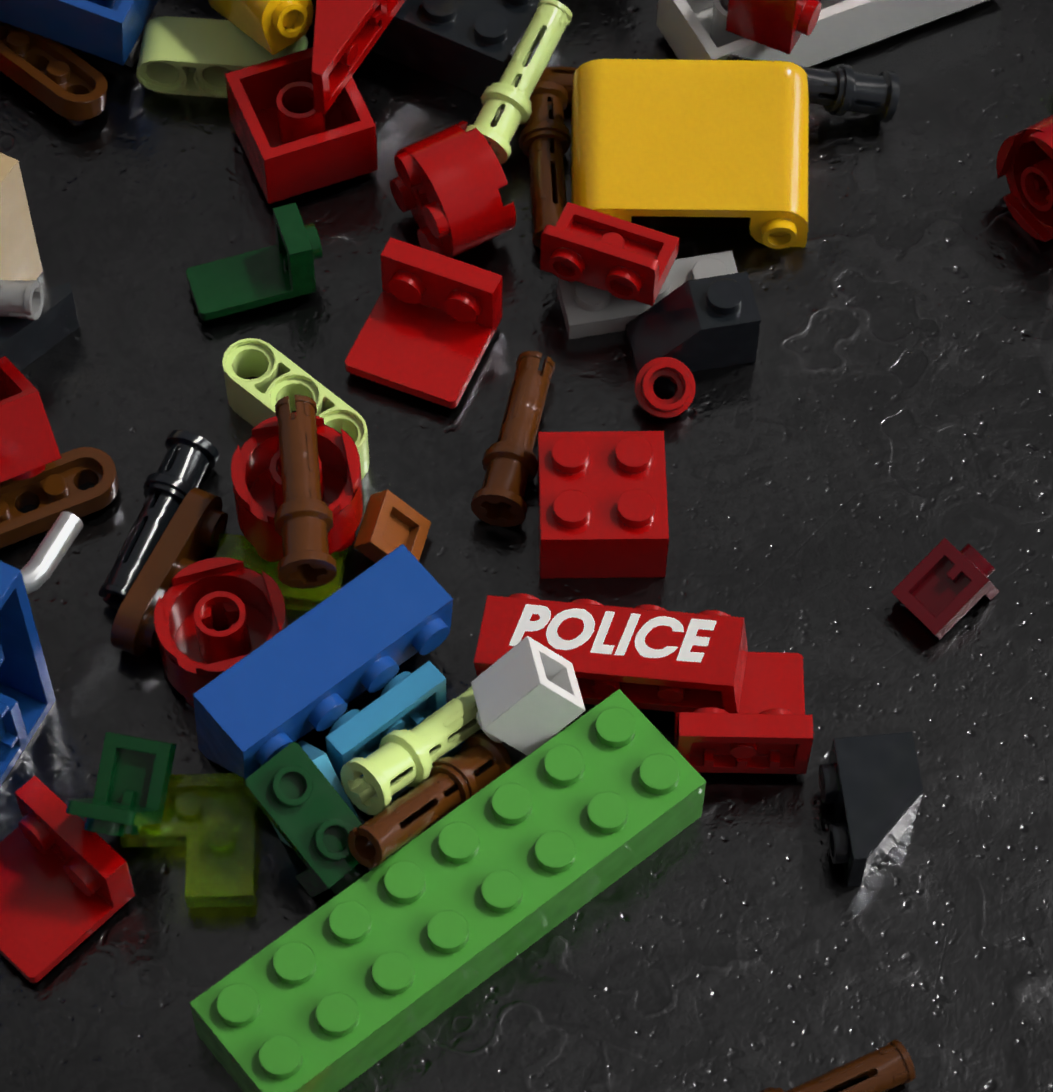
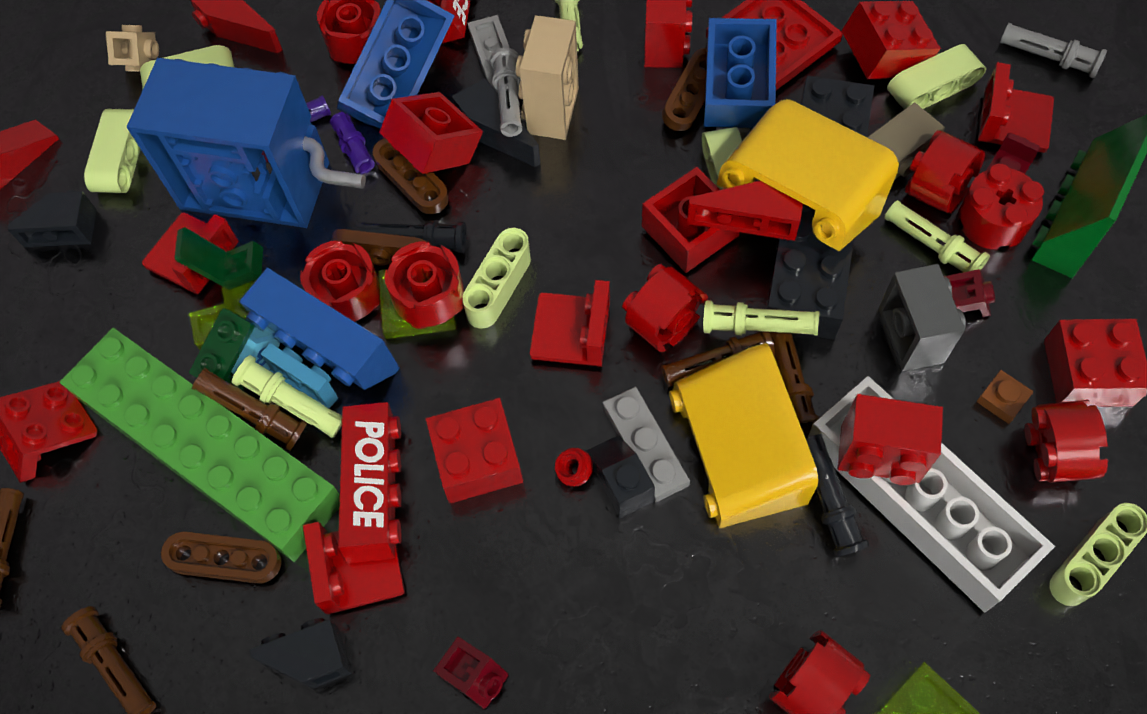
camera: 80 degrees right, 5 degrees up
dark green bracket [186,202,323,321] -> none
reddish brown pin [274,395,337,589] -> none
dark orange plate [354,489,431,563] -> none
reddish brown pin [471,351,555,527] -> none
white brick [471,636,586,756] -> none
red bracket [540,202,680,306] -> none
none -> reddish brown plate [161,532,281,583]

